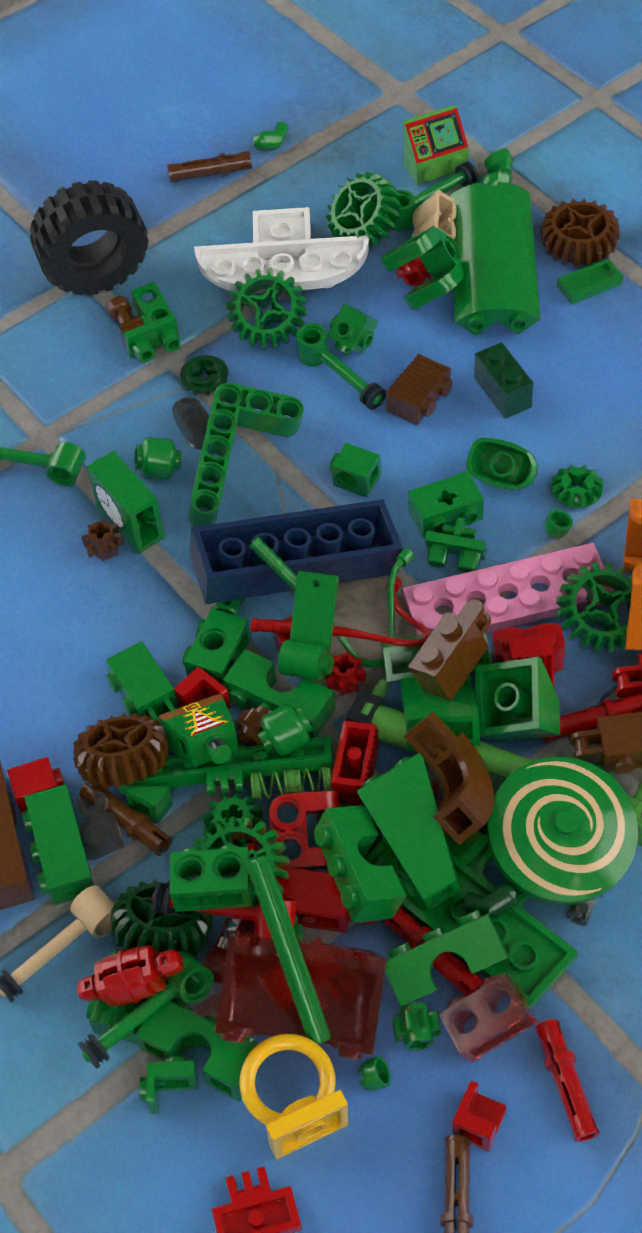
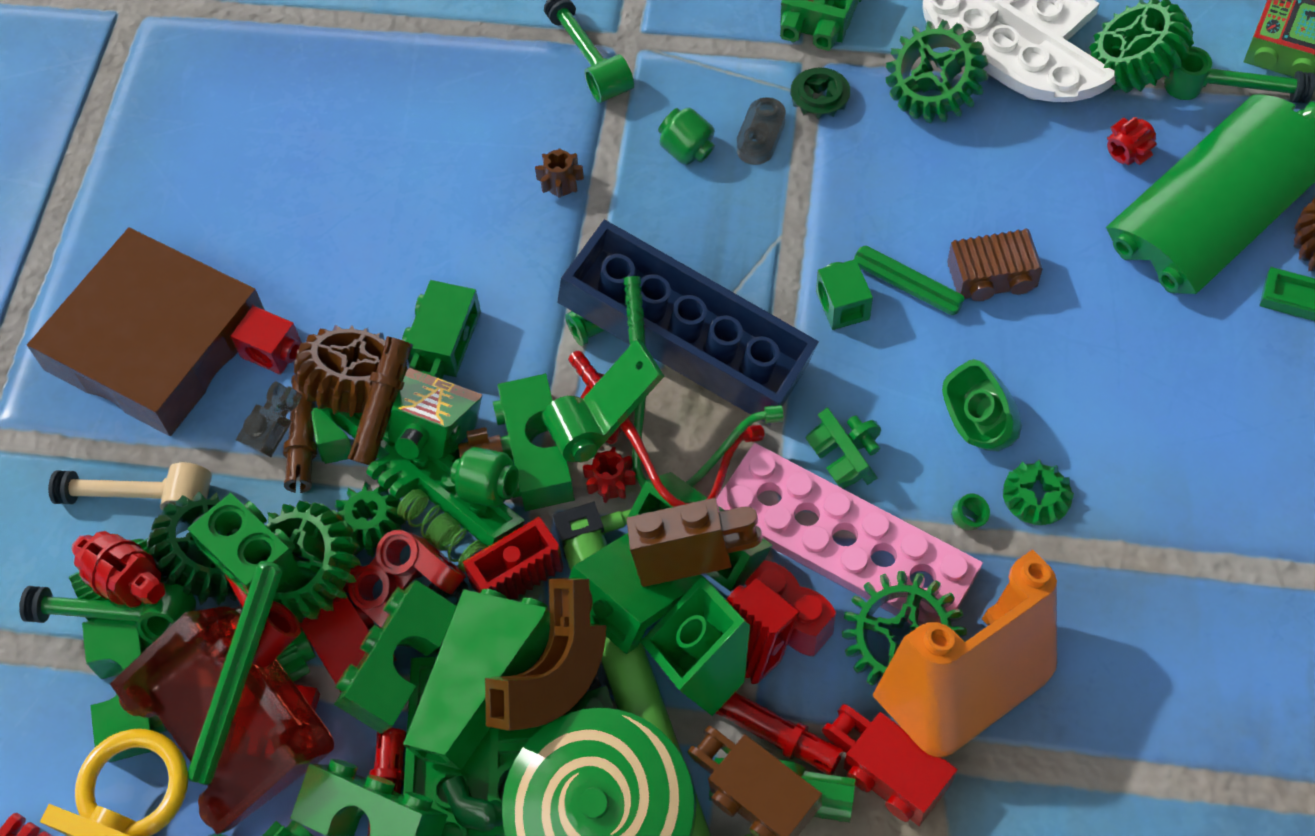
camera: 45 degrees right, 5 degrees up
green brick [21,784,95,906] -> none
green brick [87,451,165,554] -> none
green bracket [139,1056,199,1114] -> none
red panel [174,667,231,710] -> none
green brick [182,608,252,686] -> none
green beam [188,383,304,527] -> none
green piece [296,323,386,410] -> none
green brick [327,304,379,355] -> none
green piece [380,226,464,310] -> none
green brick [408,471,484,539] -> none
tan brick [411,190,457,239] -> none
dark green brick [474,342,533,419] -> none
none -> reddish brown pin [347,336,413,465]
none -> green axle [853,246,964,315]

